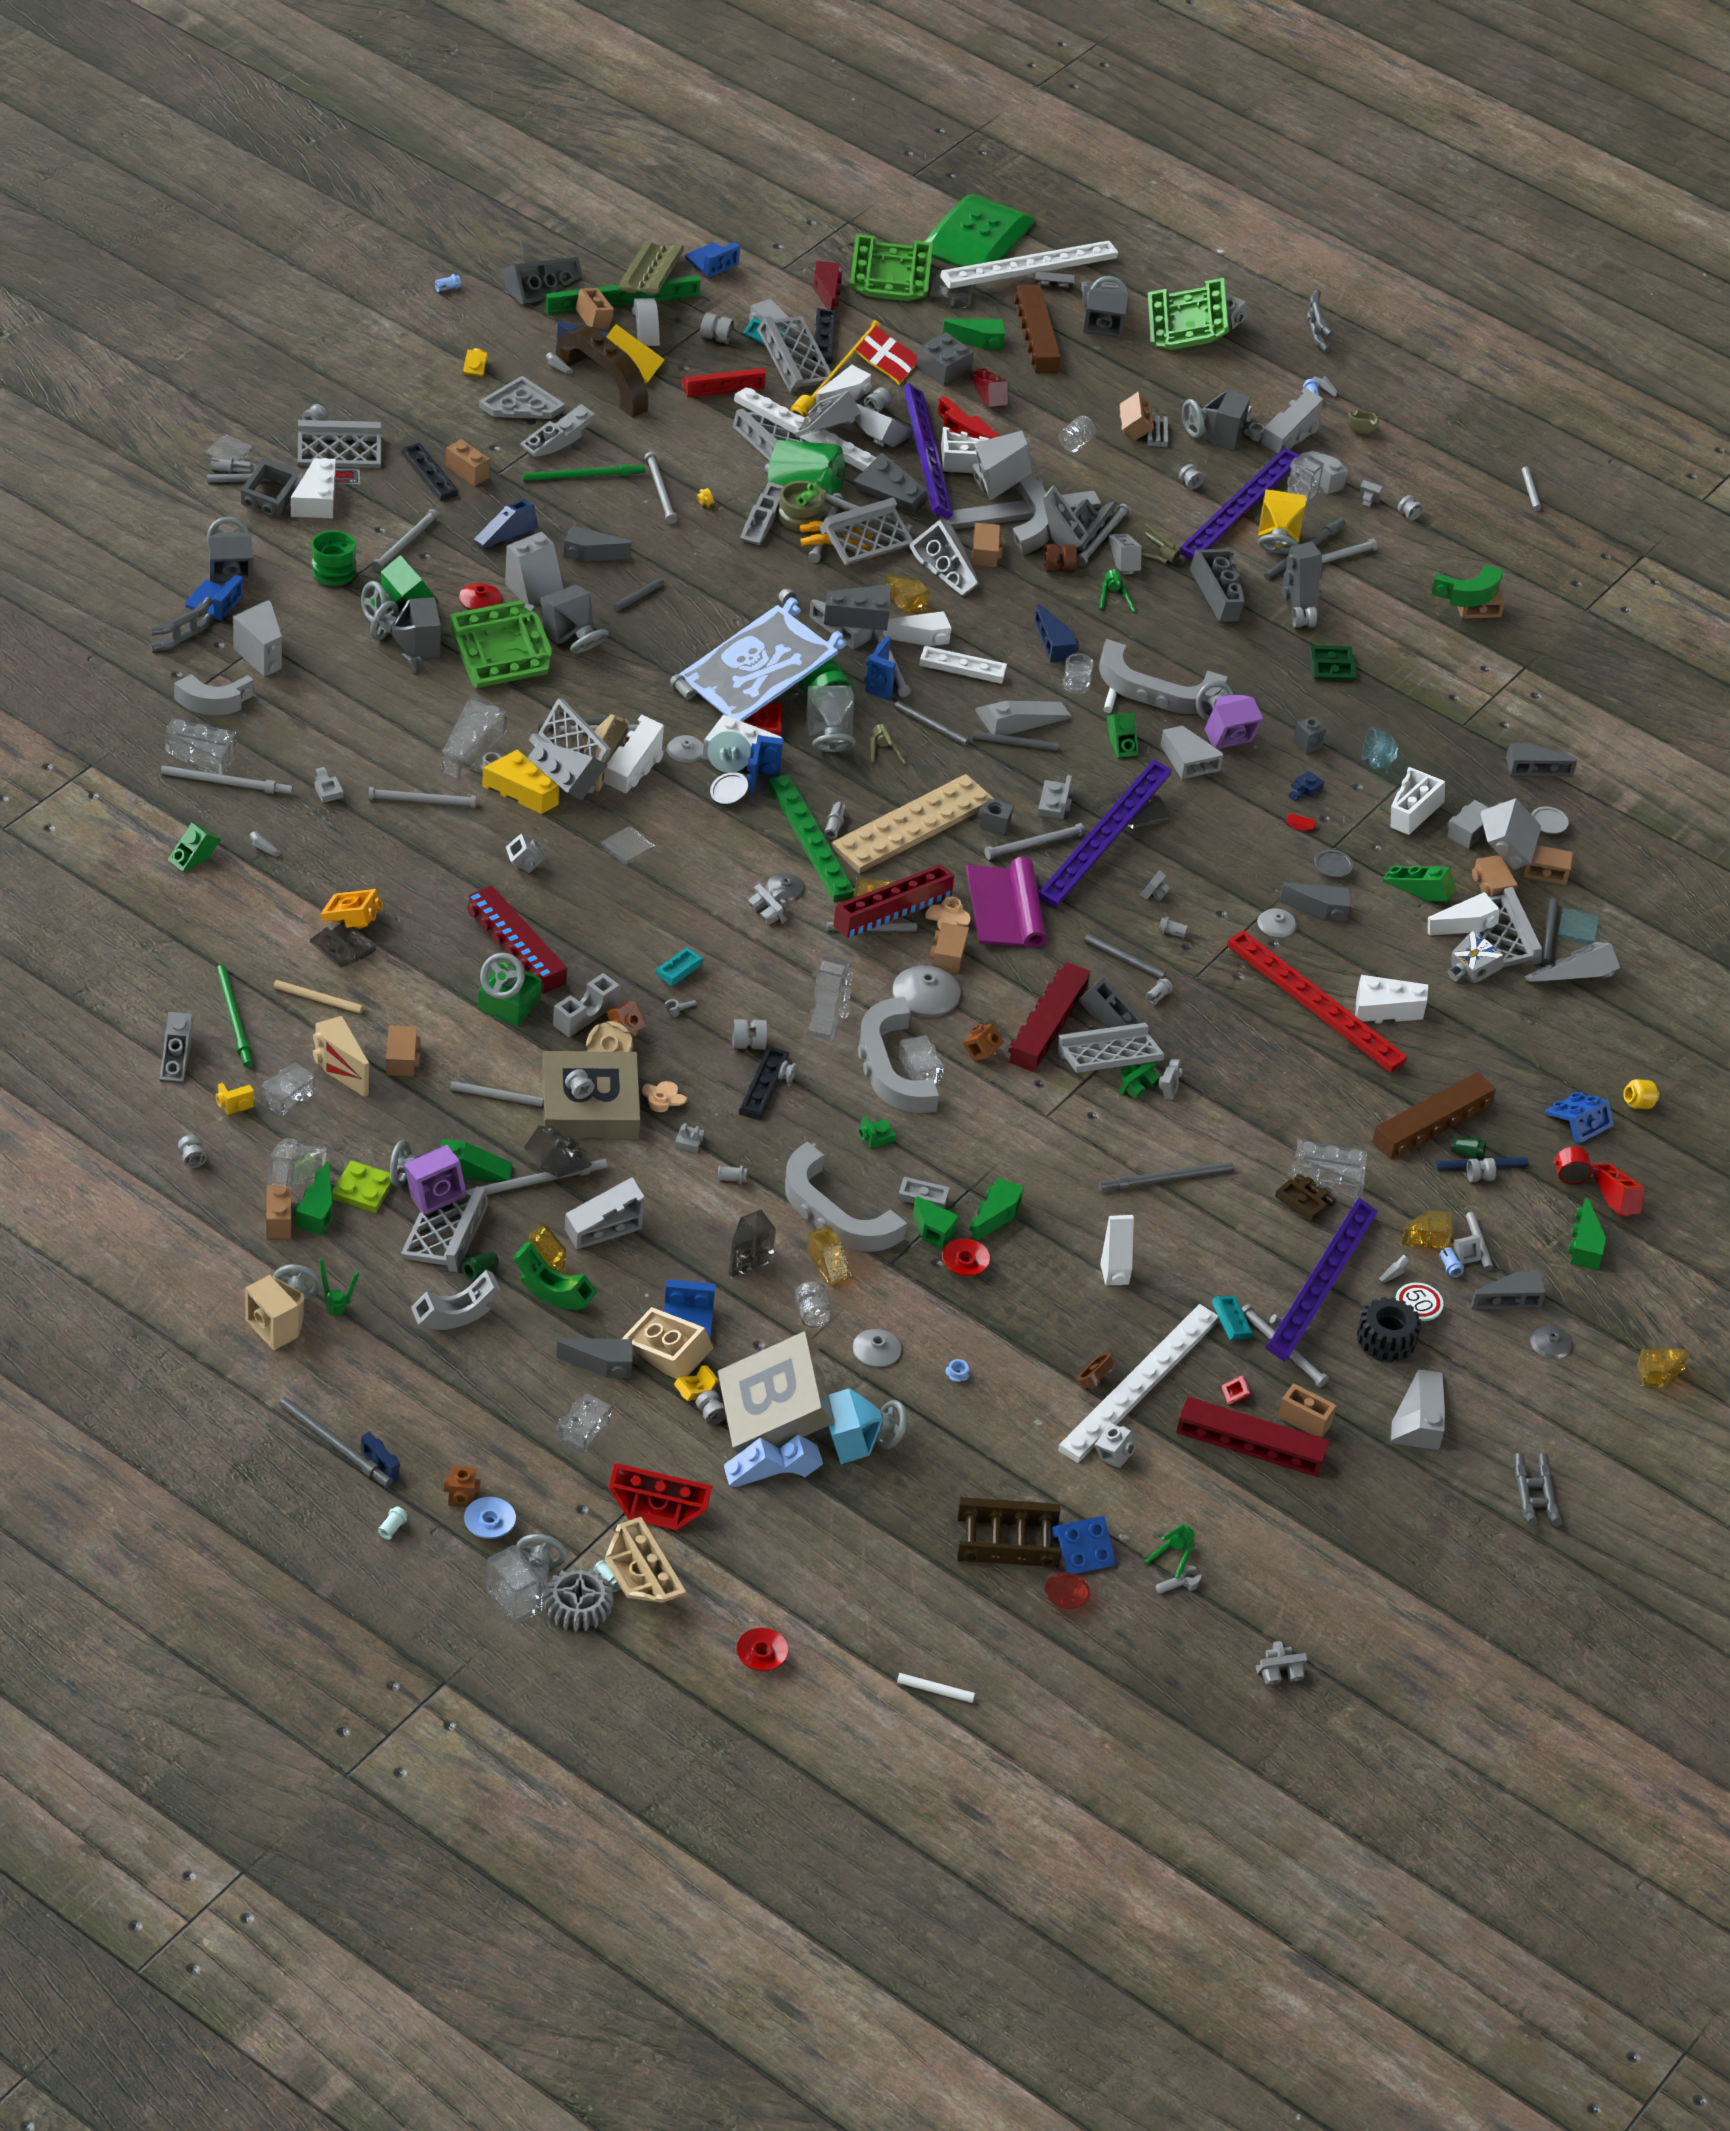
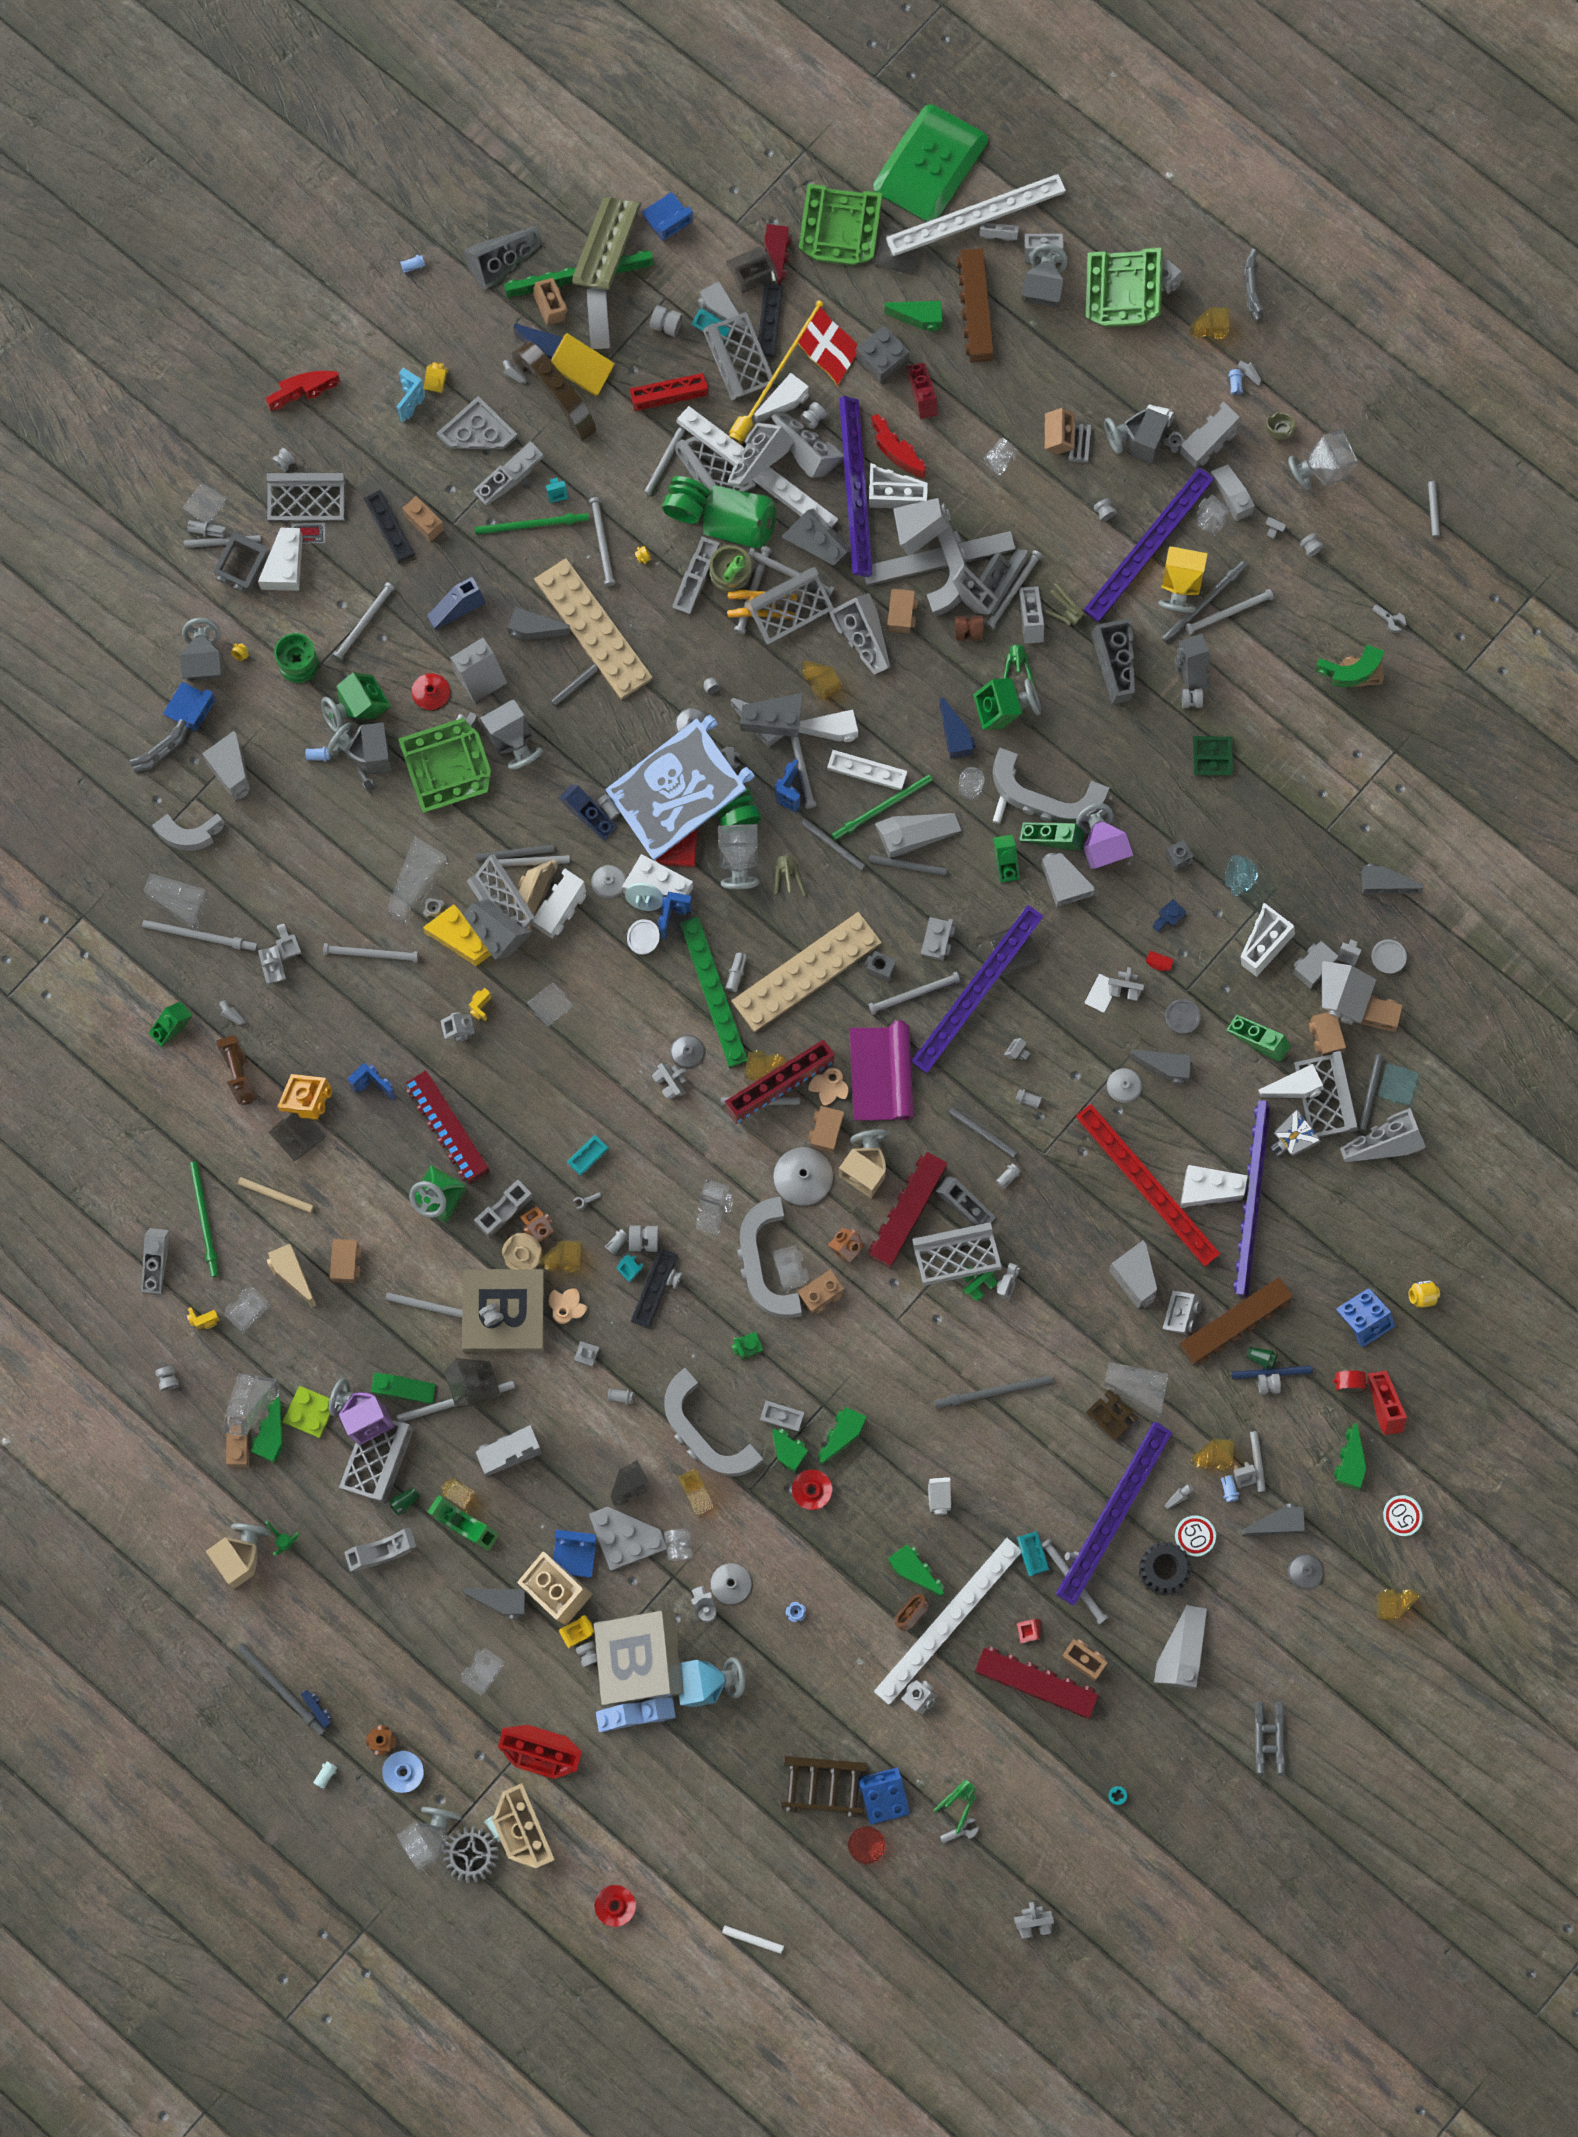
camera: 10 degrees right, 30 degrees up
none -> reddish brown fence [216,1035,257,1105]
none -> yellow plate [231,644,249,661]
none -> light grey hips [258,945,286,985]
none -> red slope [265,371,341,411]
none -> light blue pin [306,746,331,762]
none -> blue bracket [347,1063,395,1101]
none -> medium azure bracket [397,368,425,423]
none -> yellow bracket [469,988,492,1022]
none -> tan plate [534,558,653,700]
none -> clear yellow slope [540,1241,582,1272]
none -> teal tile [546,478,568,503]
none -> dark blue slope [558,785,617,840]
none -> light grey plate [589,1507,667,1571]
none -> light grey pin [604,1229,629,1255]
none -> teal tile [616,1255,643,1282]
none -> light grey bar [644,428,685,496]
none -> green wheel [661,476,709,524]
none -> light grey hips [691,1586,717,1623]
none -> clear smoke slope [726,246,776,294]
none -> medium nougat brick [797,1269,844,1315]
none -> green bar [831,774,933,840]
none -> tan piece [839,1129,889,1199]
none -> green slope [887,1544,945,1597]
none -> green piece [973,678,1041,730]
none -> green slope [1019,822,1085,850]
none -> white sticker [1085,974,1112,1012]
none -> light grey hips [1108,967,1144,1001]
none -> teal bush [1108,1786,1127,1805]
none -> light grey slope [1109,1240,1157,1309]
none -> light grey bracket [1163,1291,1202,1337]
none -> clear yellow slope [1190,307,1229,338]
none -> plate [1234,1100,1271,1299]
none -> clear piece [1288,430,1358,490]
none -> light grey bar [1373,604,1406,633]
none -> piece [1383,1495,1423,1536]

